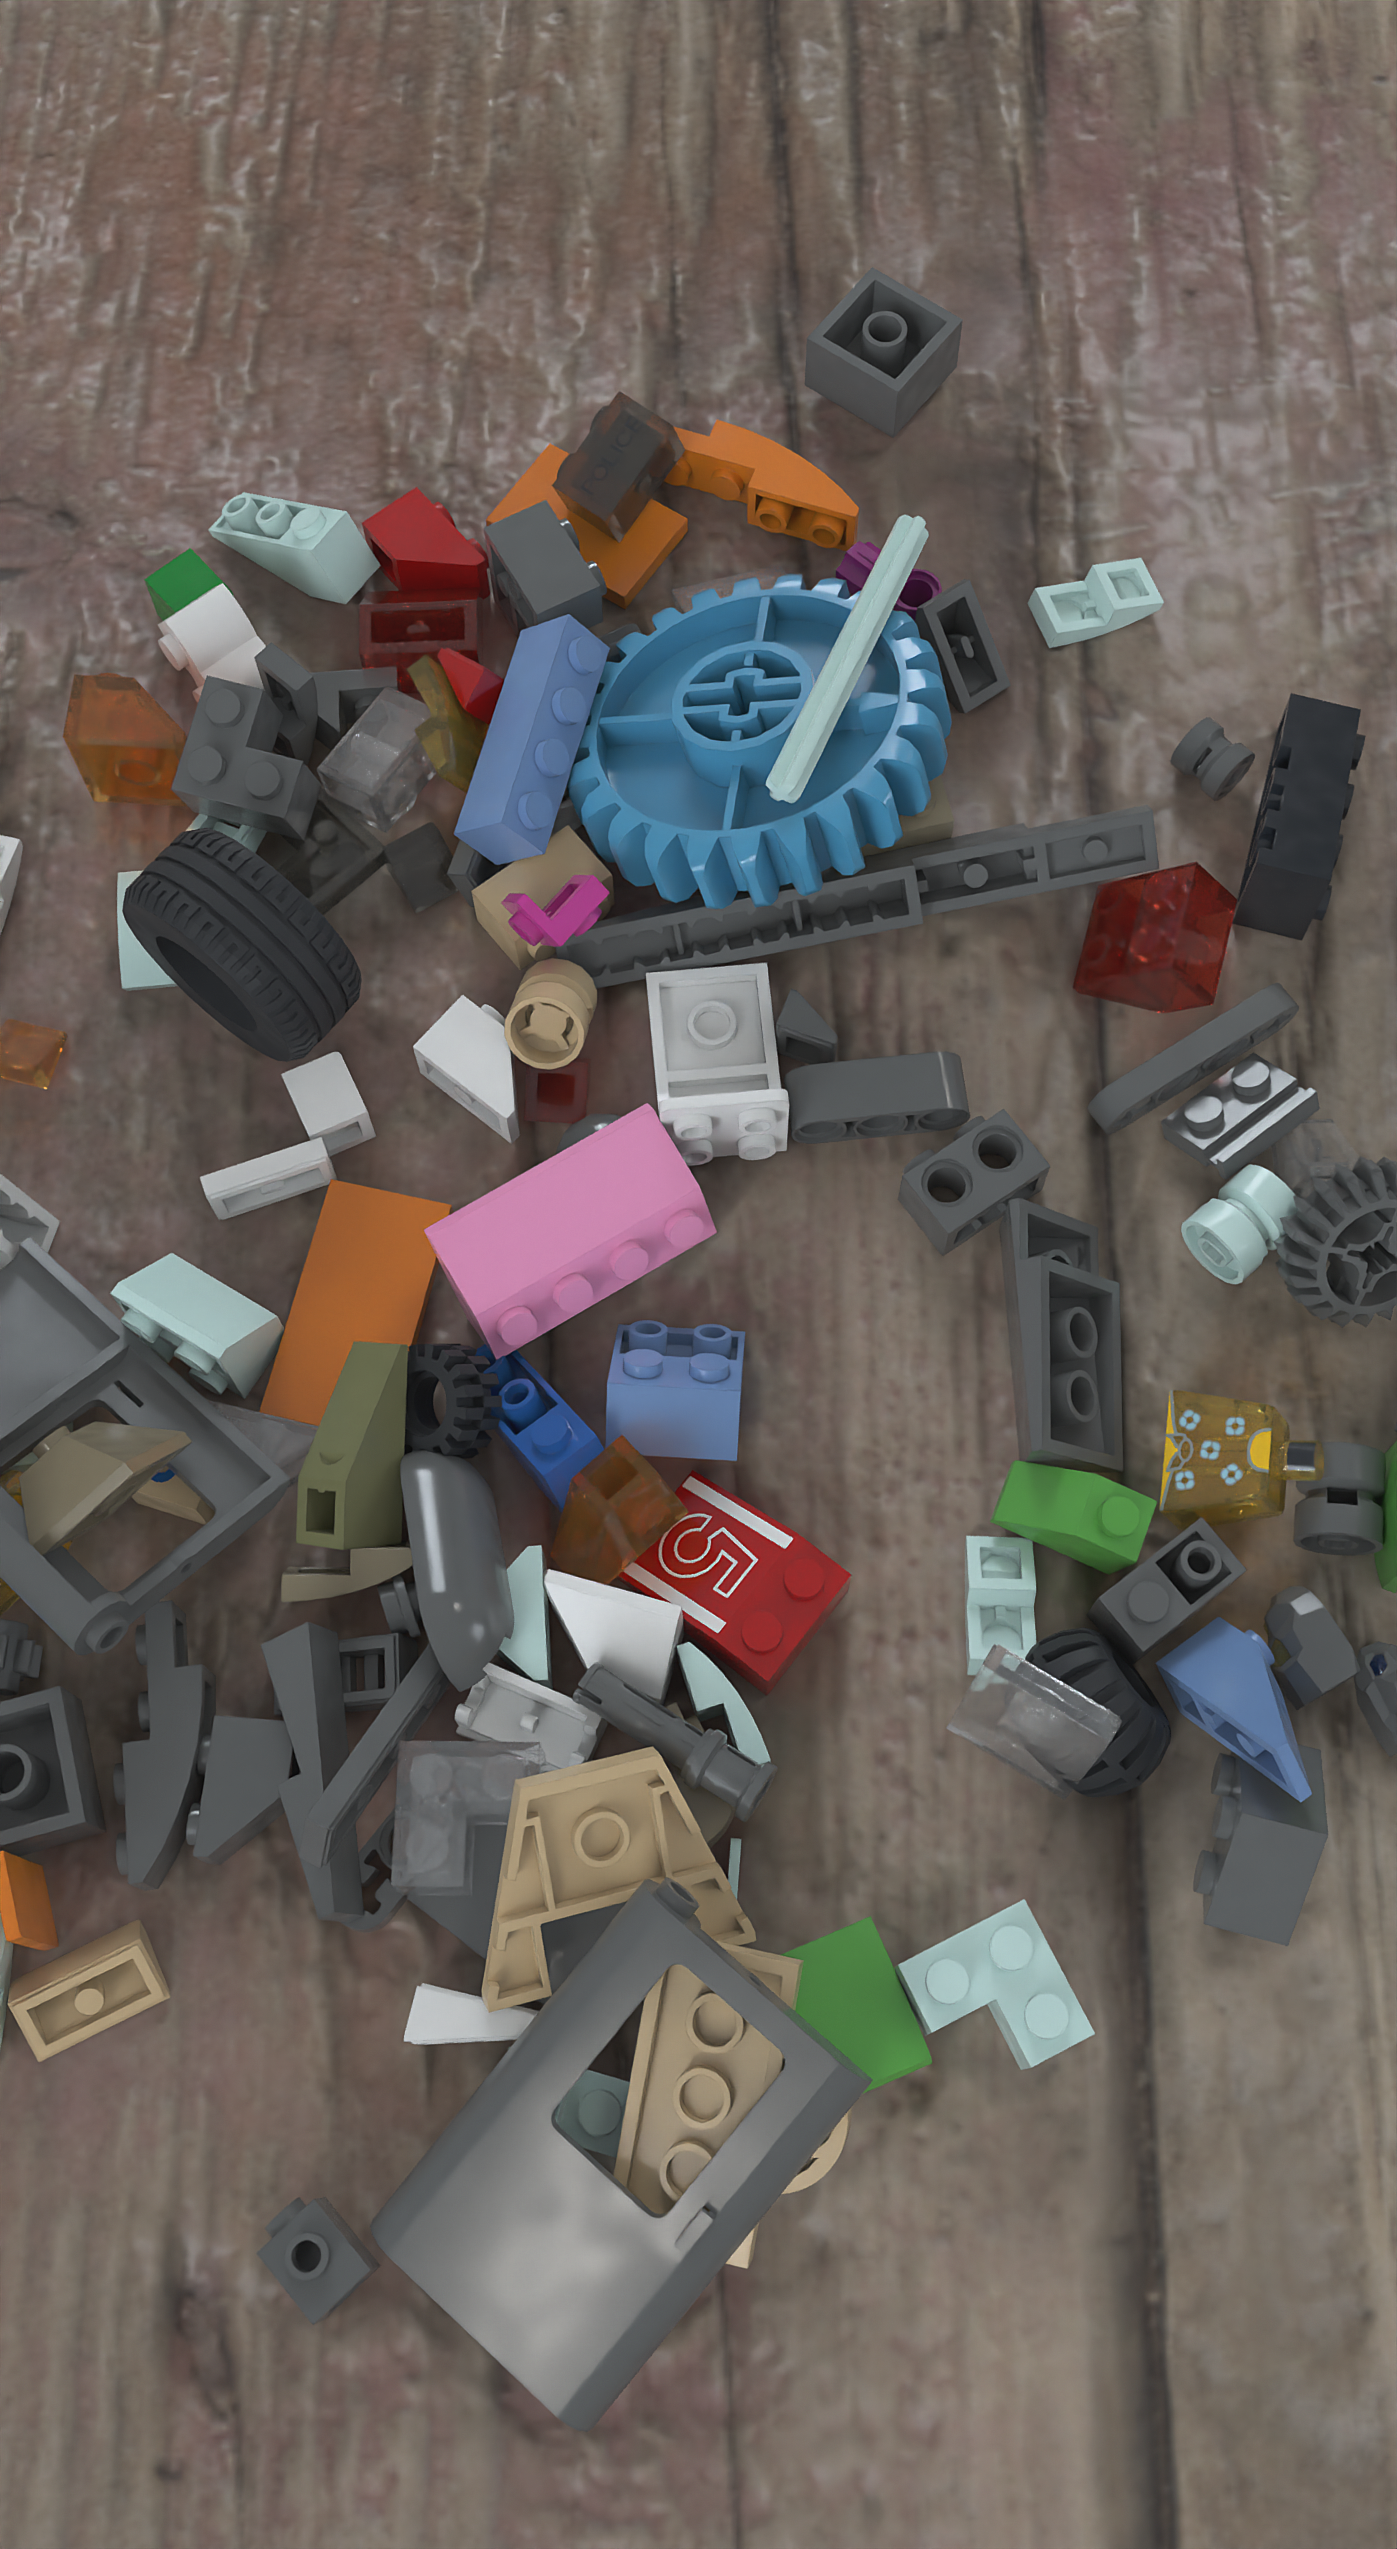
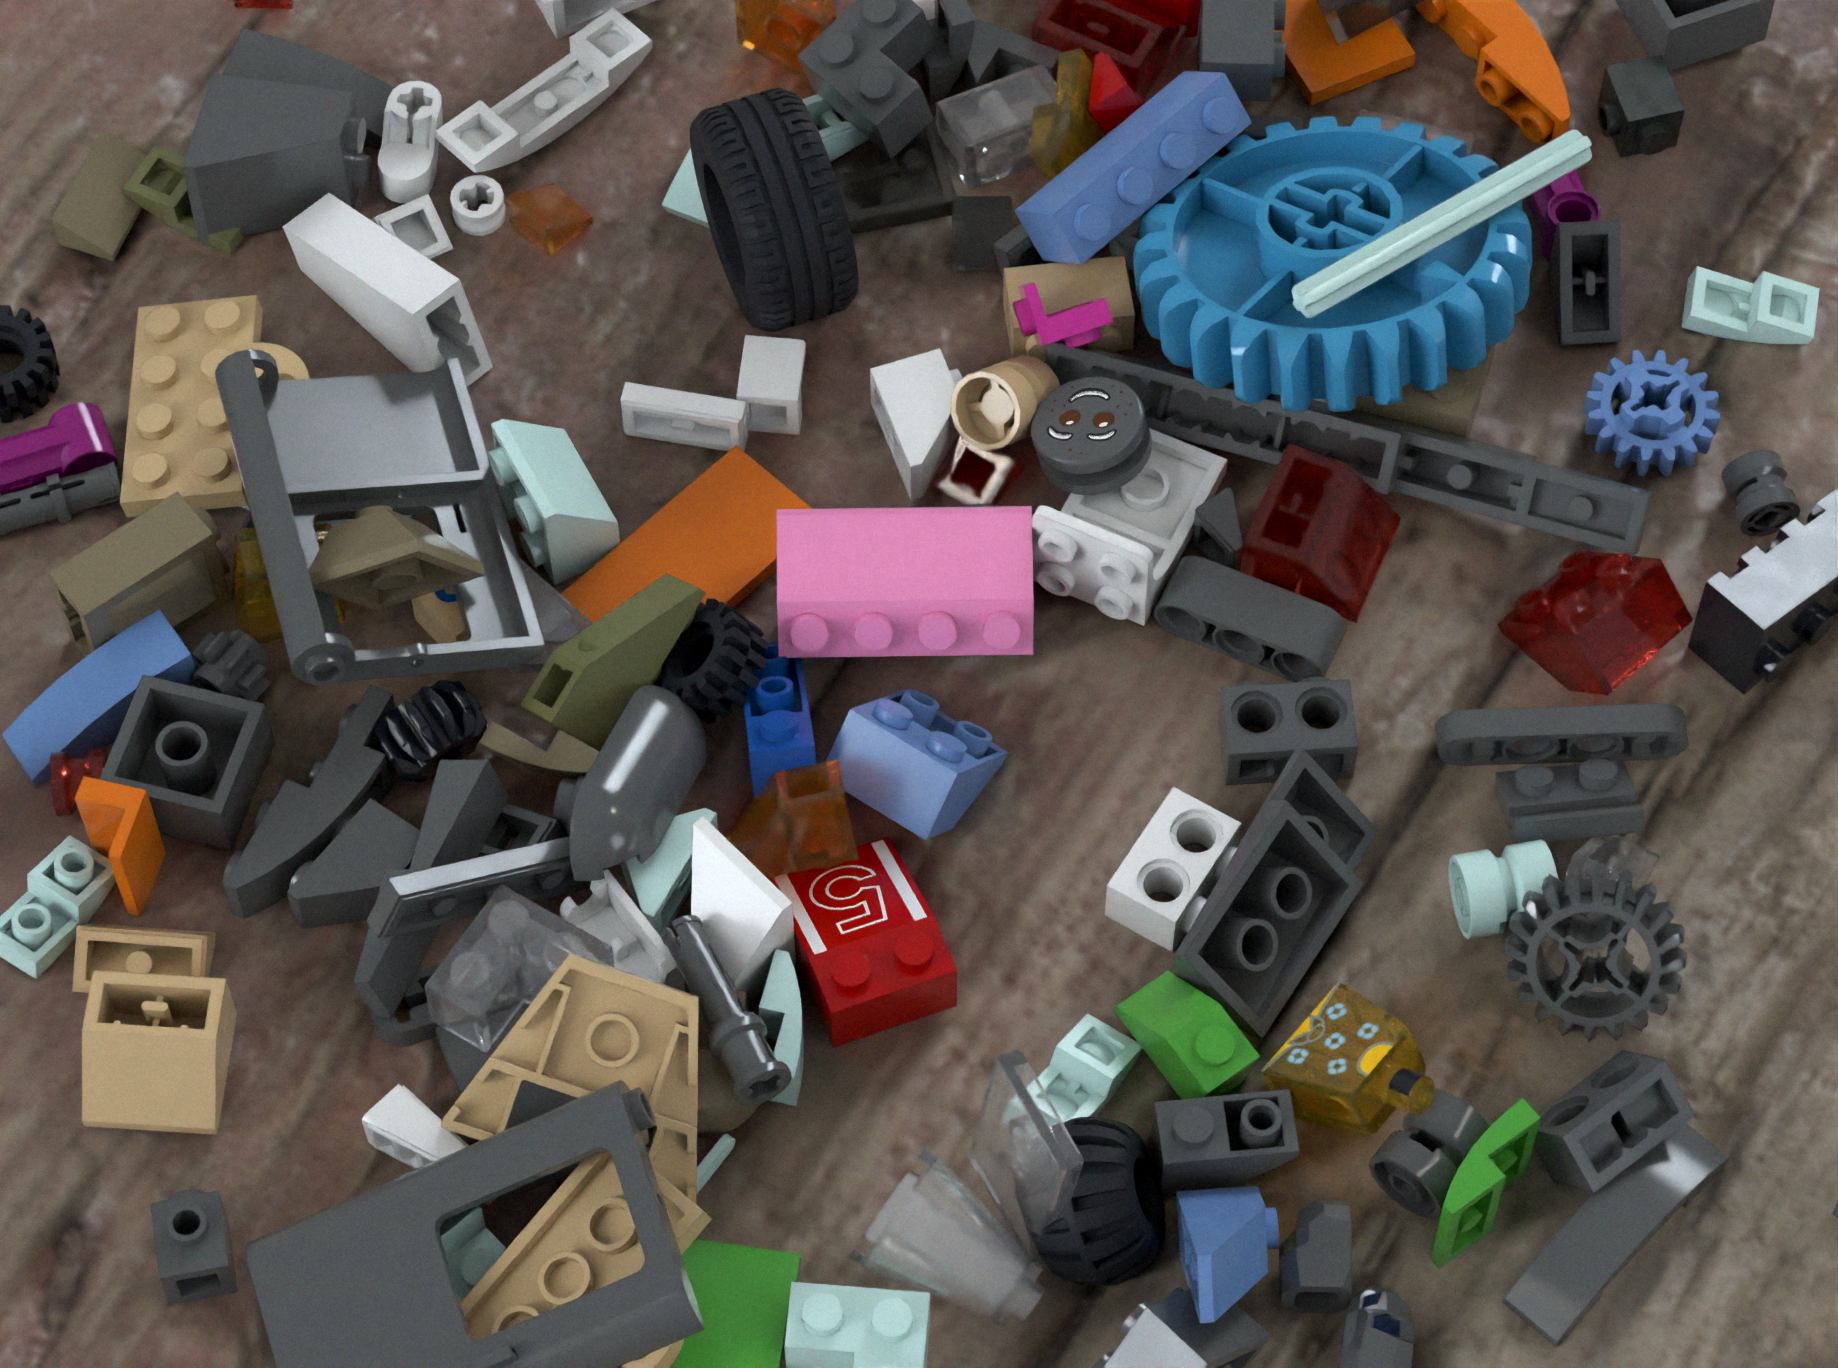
camera: 30 degrees right, 10 degrees down
none -> tan slope [82,970,237,1135]
none -> black gear [375,680,488,782]
none -> clear cone [848,1146,1046,1326]
none -> dark grey head [1030,377,1152,495]
none -> white brick [1105,787,1241,952]
none -> clear red slope [1240,443,1401,623]
none -> medium blue gear [1583,350,1721,476]
none -> pearl dark grey brick [1597,55,1685,158]

